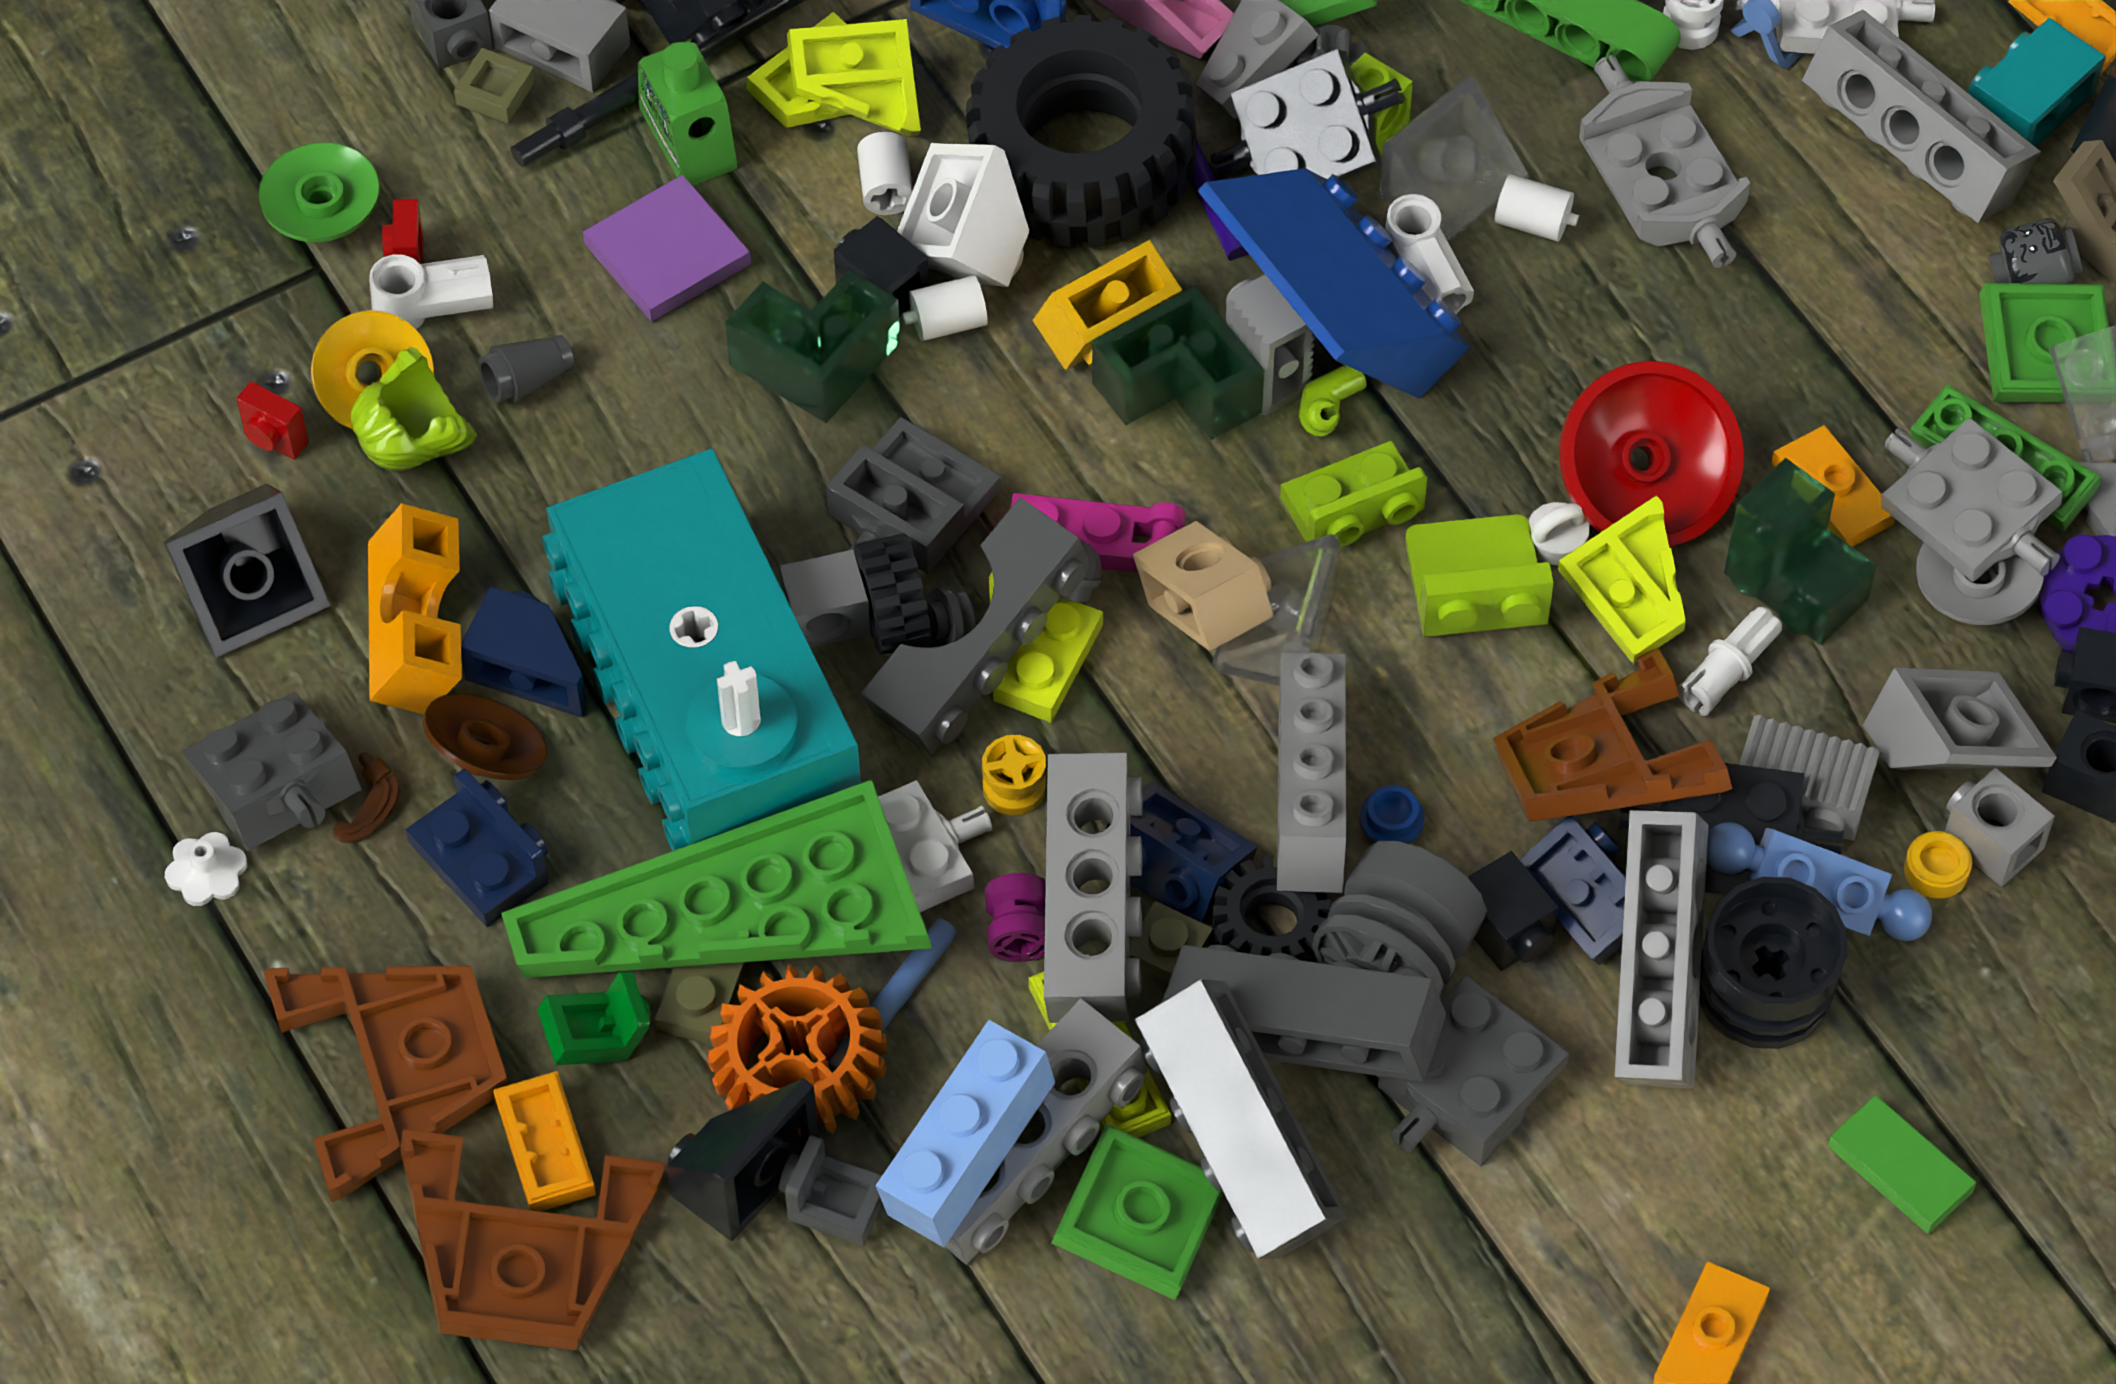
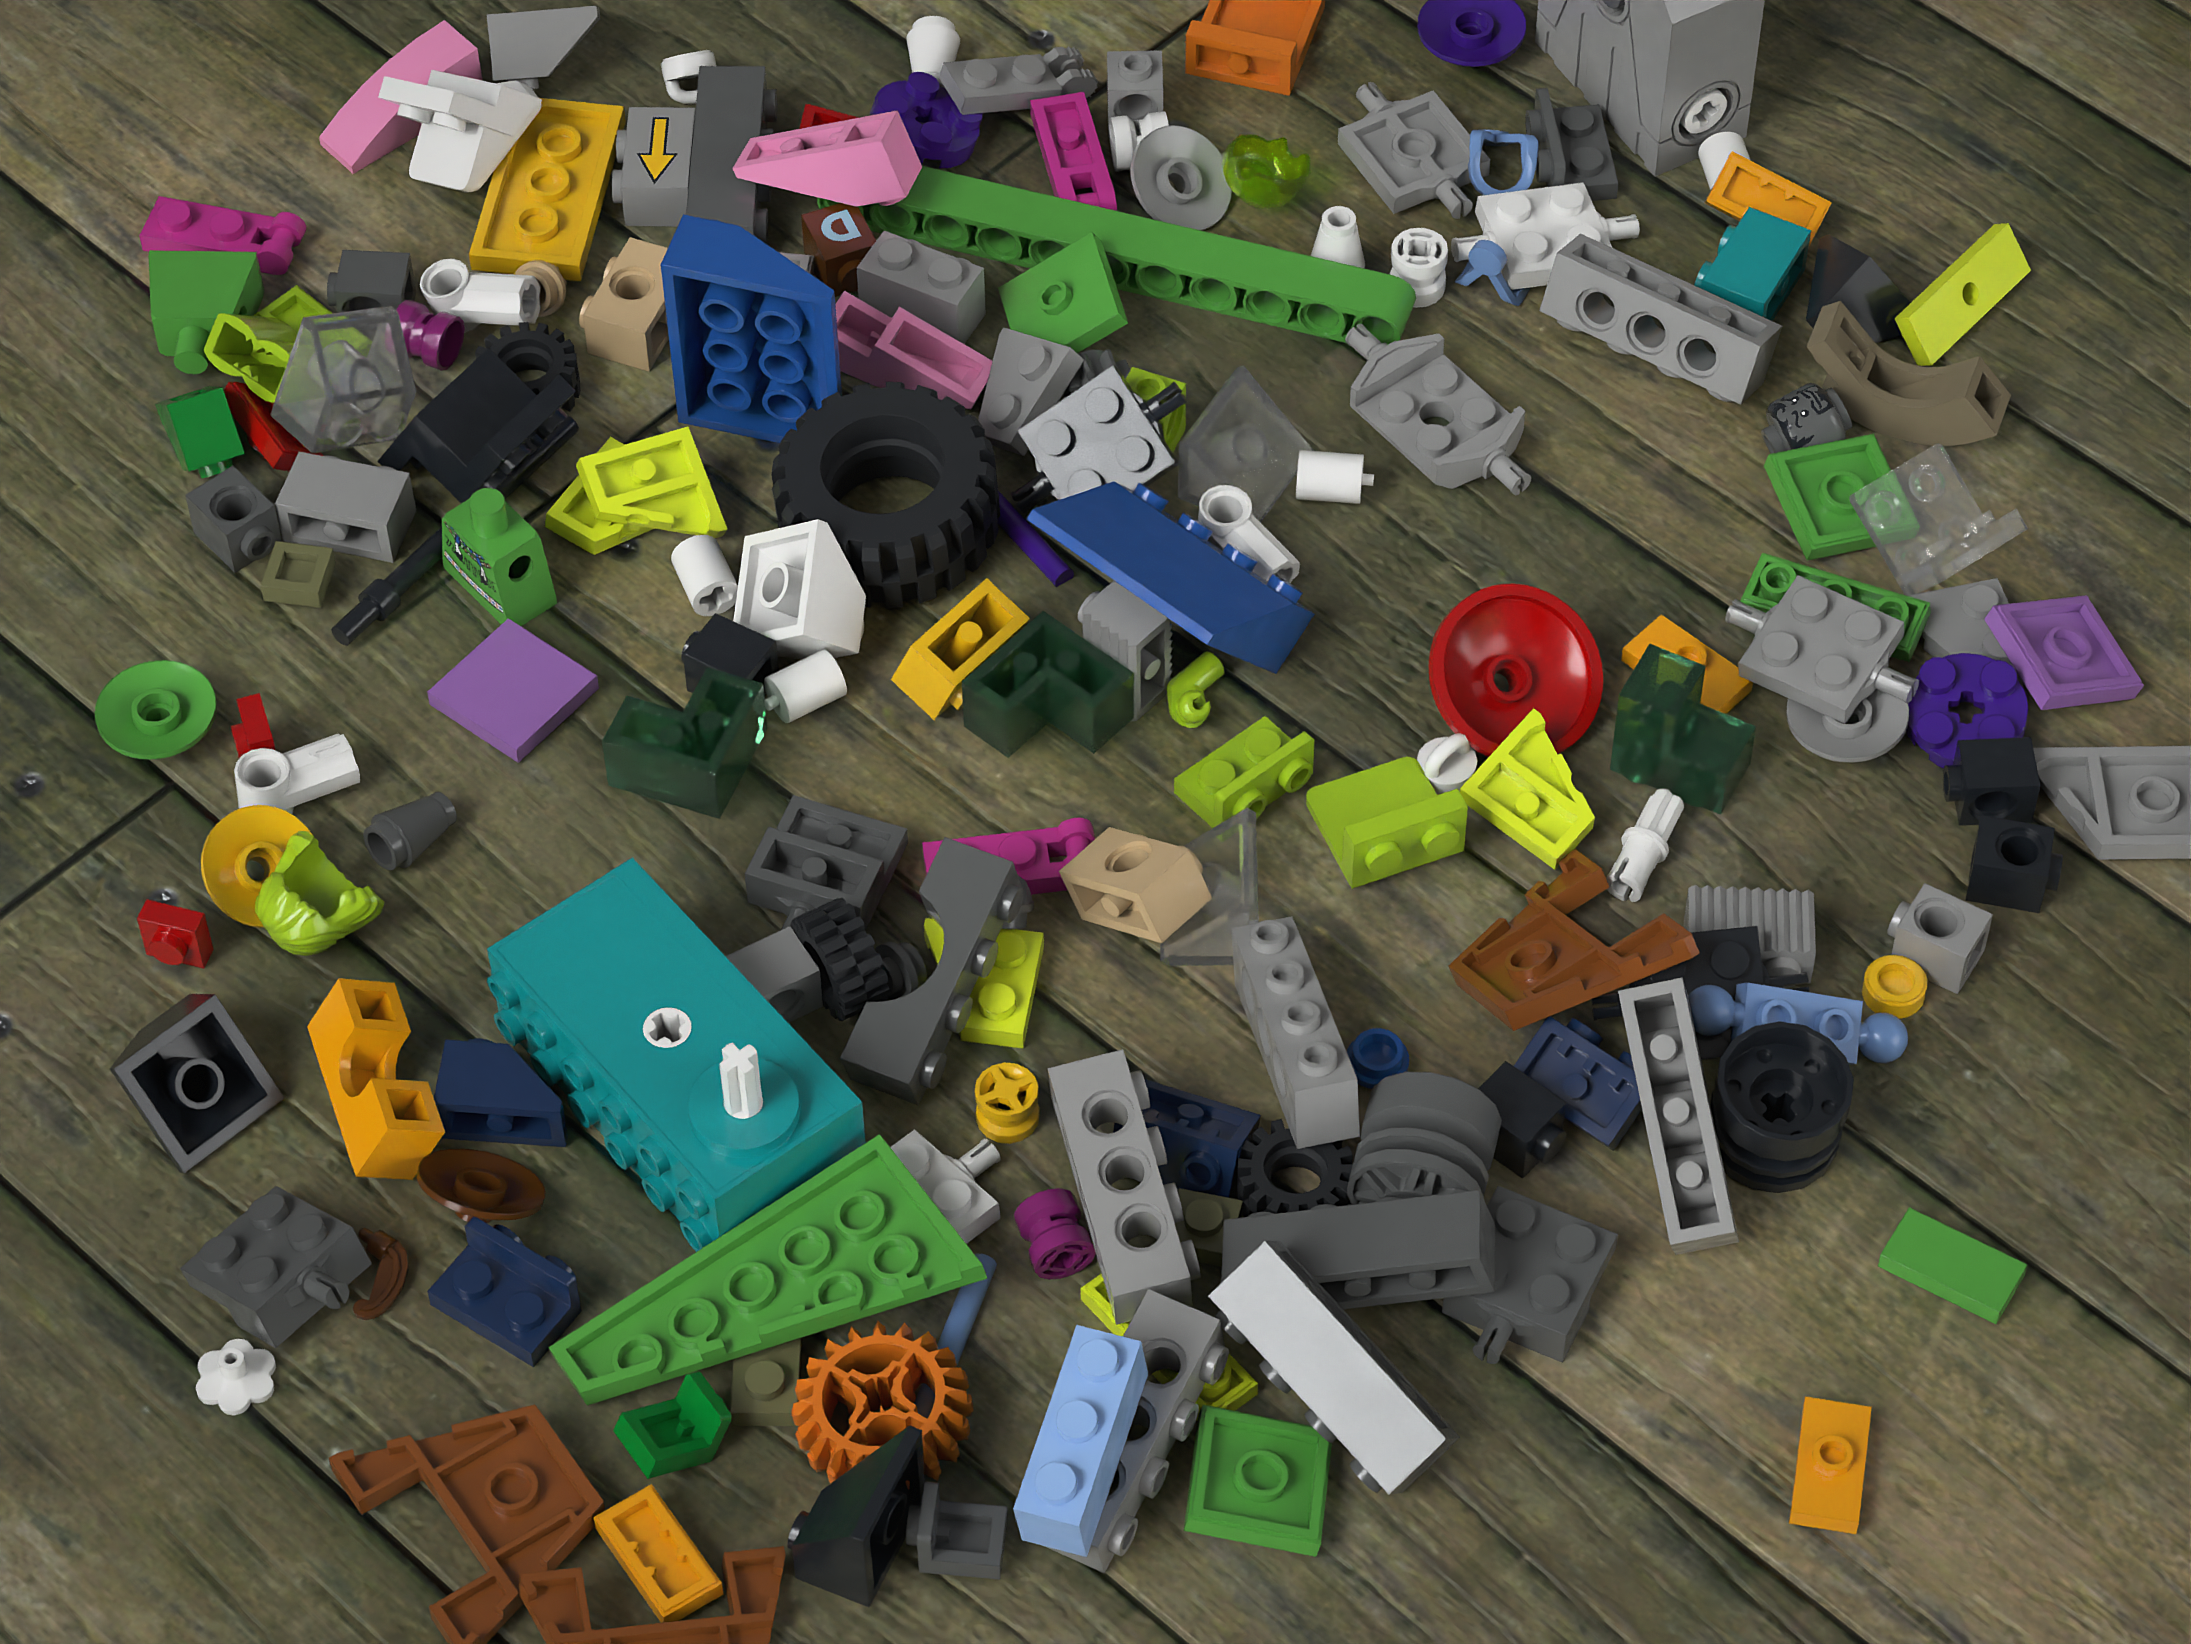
camera: 15 degrees left, 5 degrees down
light grey slope [1863,667,2057,770] -> none

